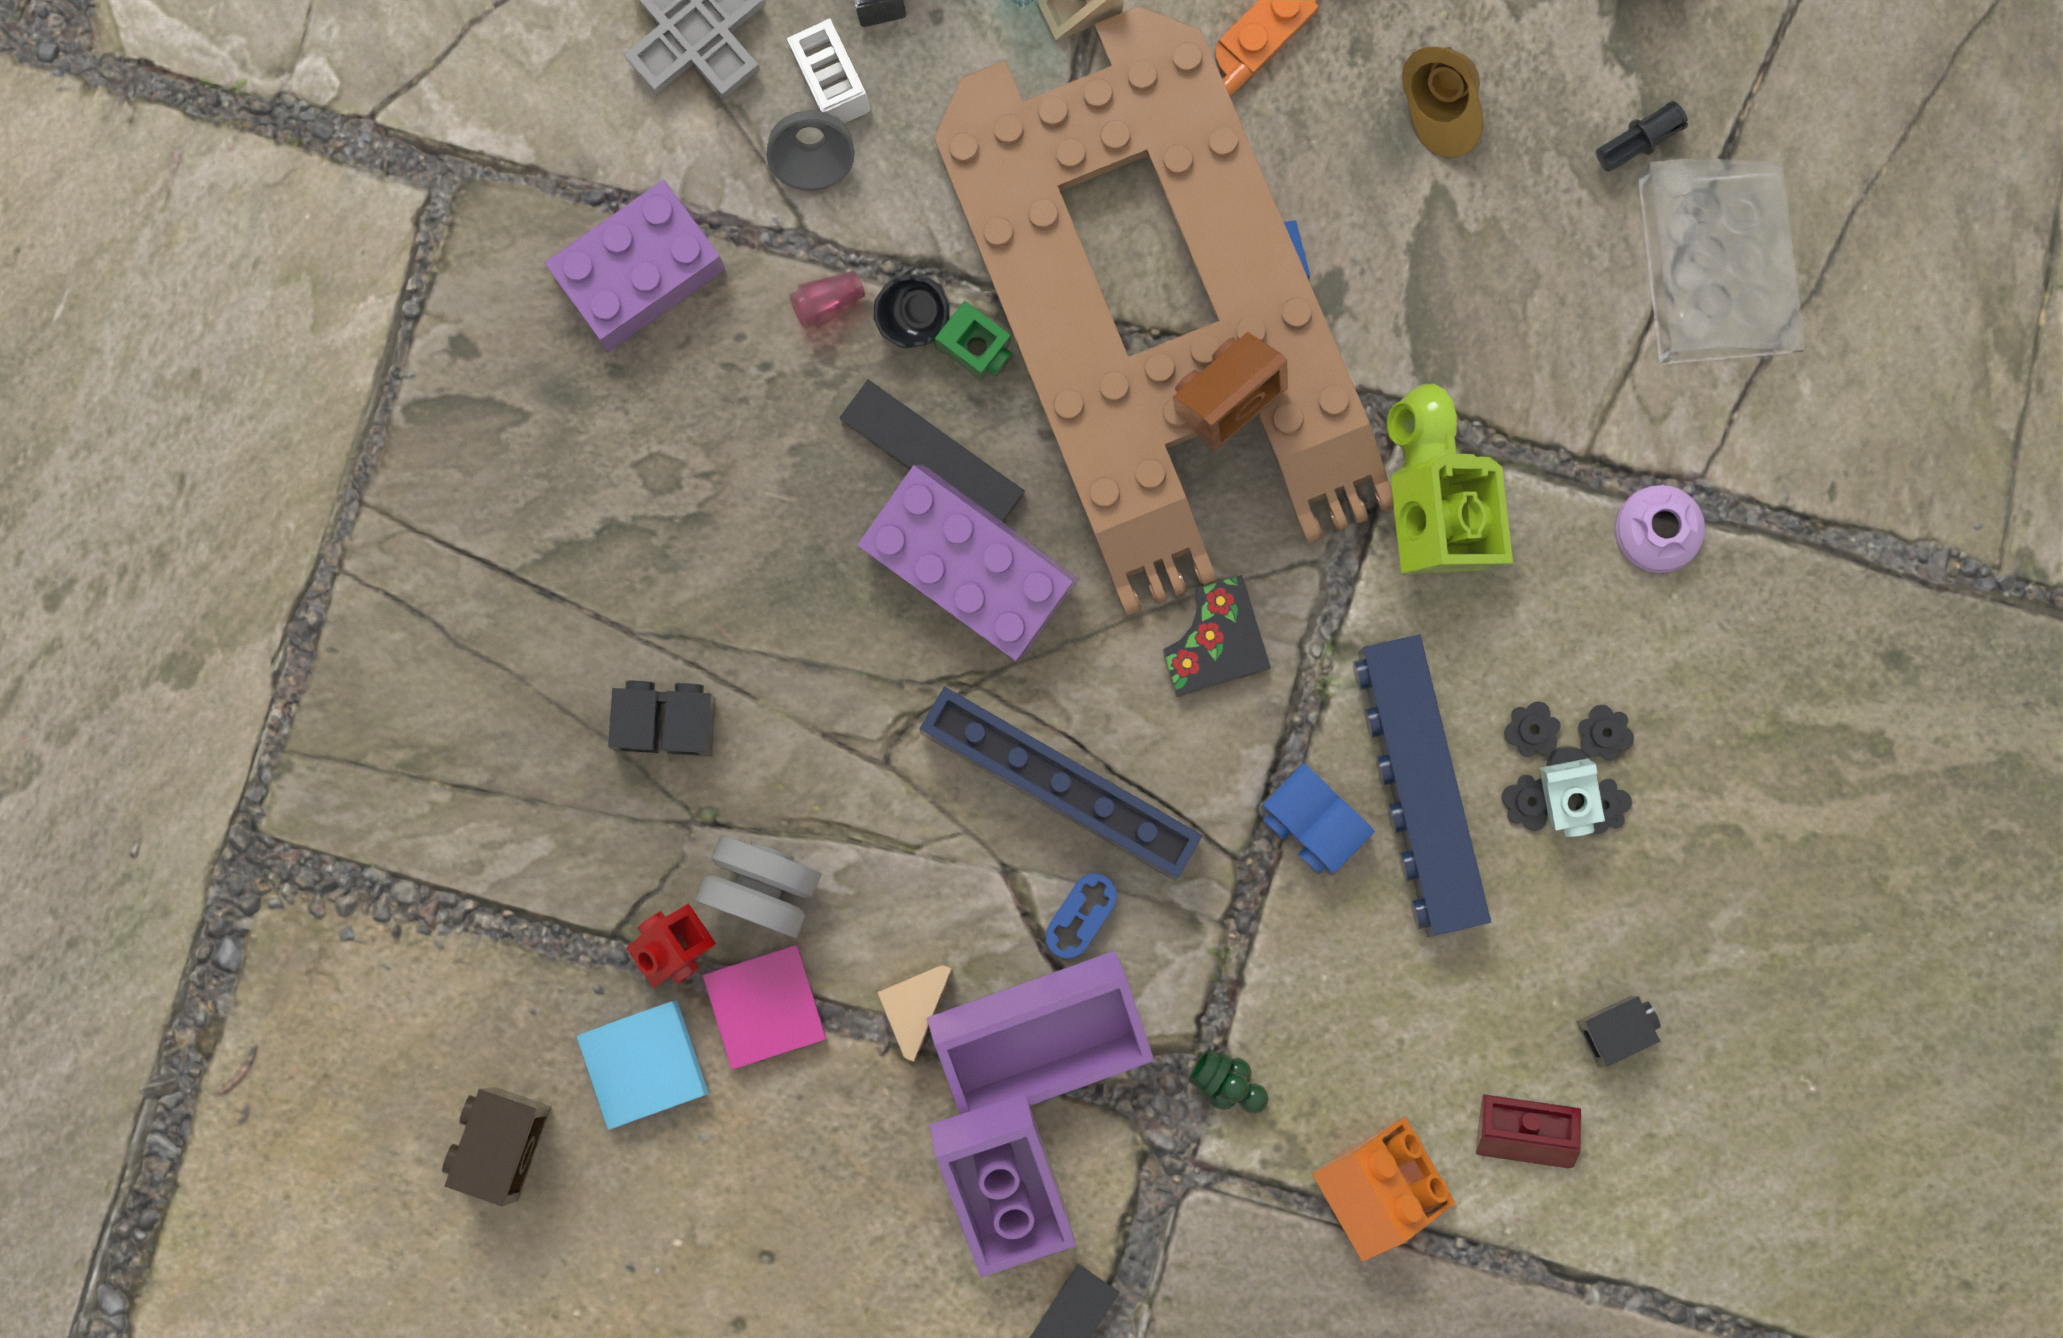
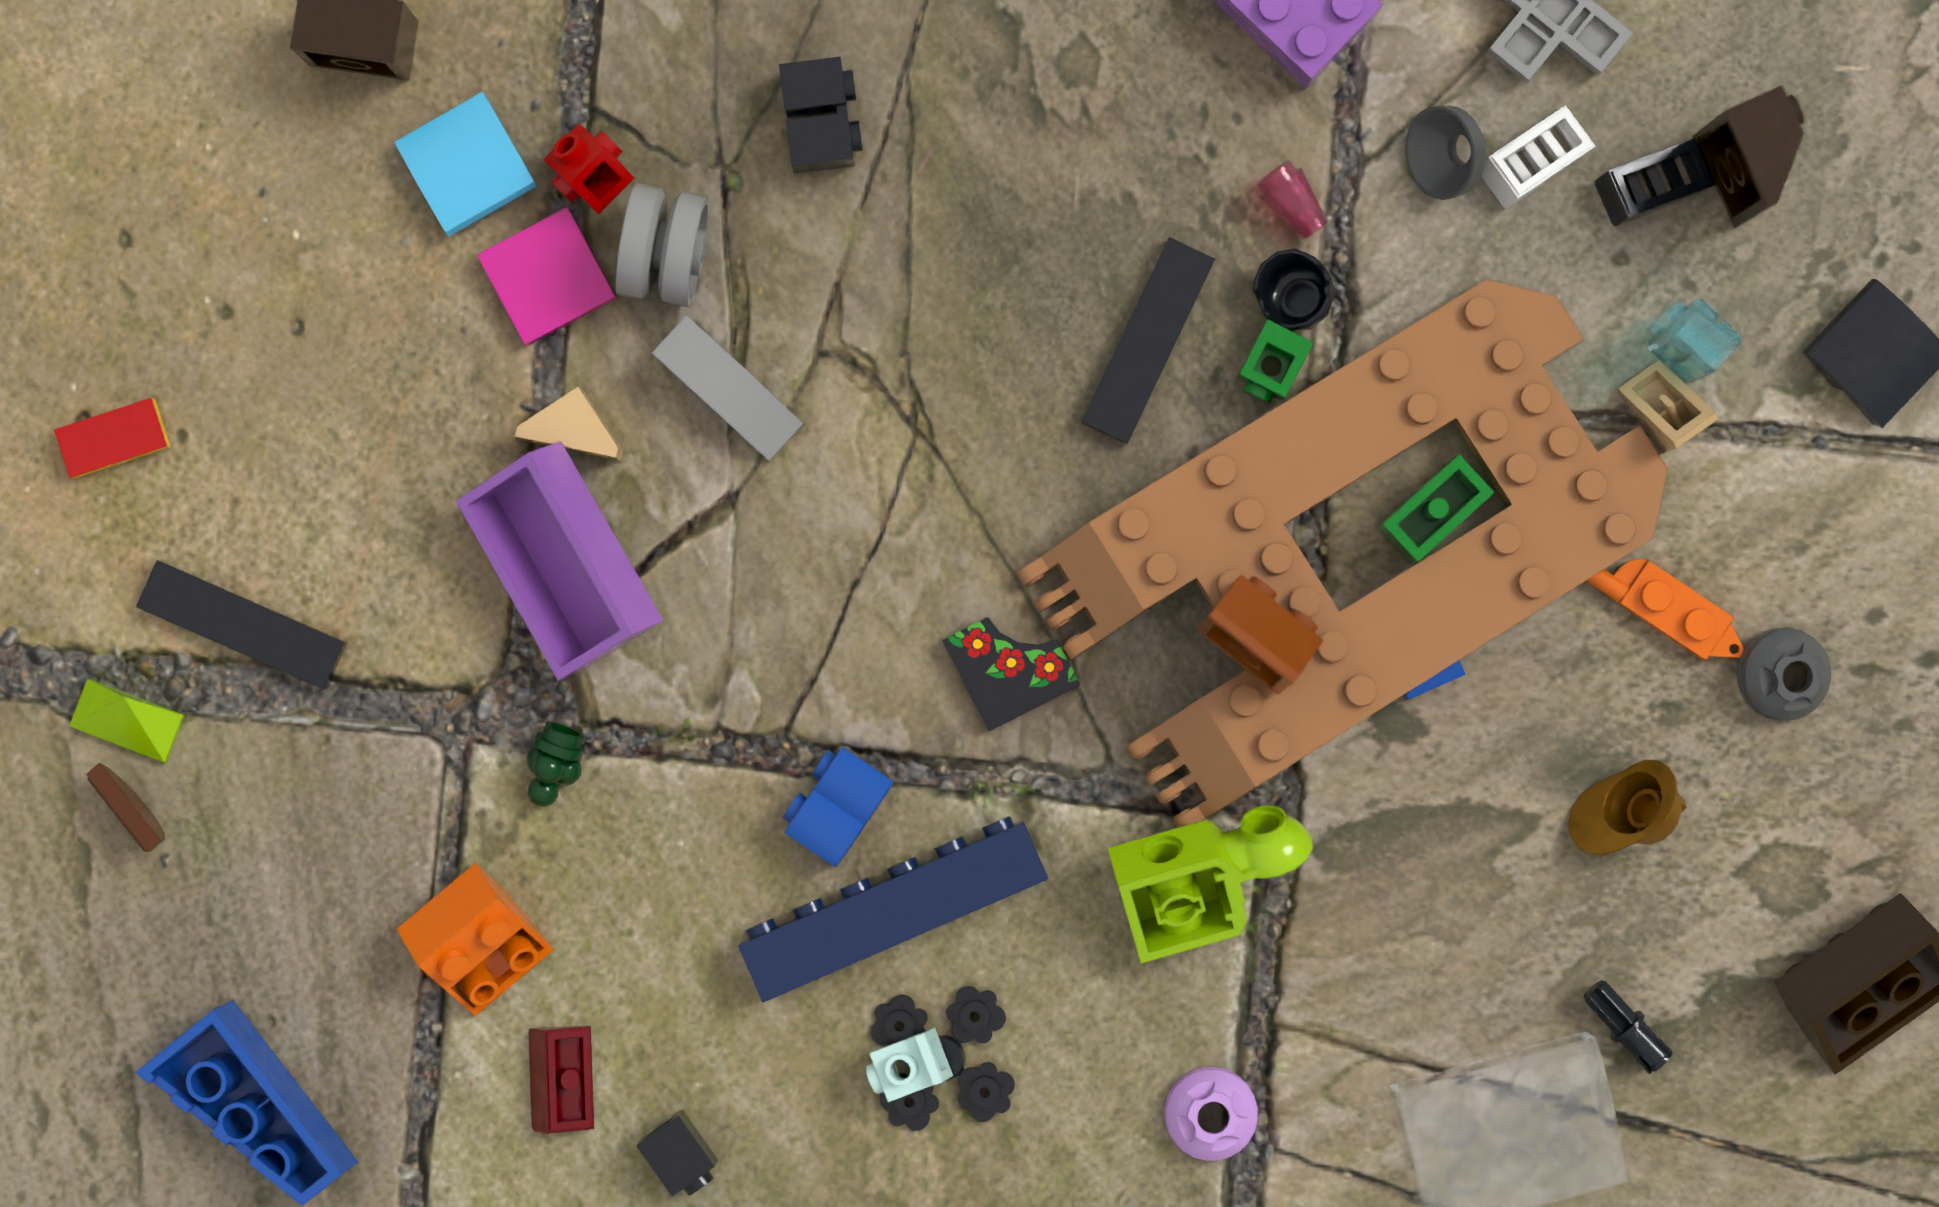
camera: 80 degrees right, 5 degrees up
medium lavender piece [858,465,1080,661] -> none
dark blue brick [919,686,1203,881] -> none
medium lavender brick [929,1093,1076,1277] -> none
blue beam [1046,873,1117,959] -> none
none -> light grey slope [652,315,804,462]
none -> green brick [1376,454,1495,565]

